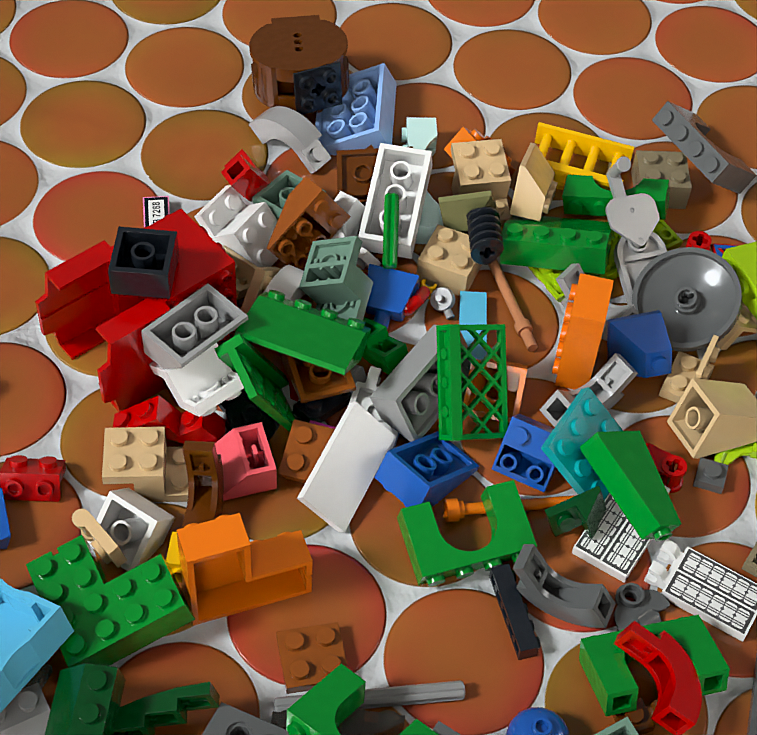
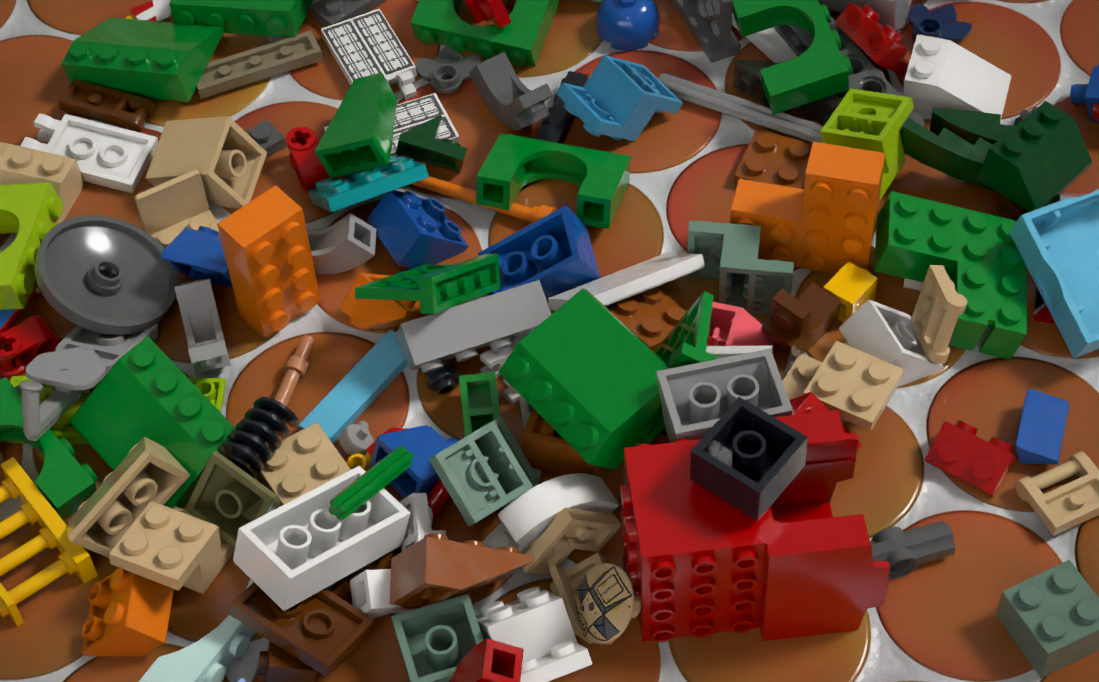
camera: 140 degrees left, 0 degrees up
none -> dark azure bracket [556,55,683,141]
none -> sand green bracket [687,220,794,317]
none -> lime bracket [820,88,914,201]
none -> dark grey piece [870,521,956,579]

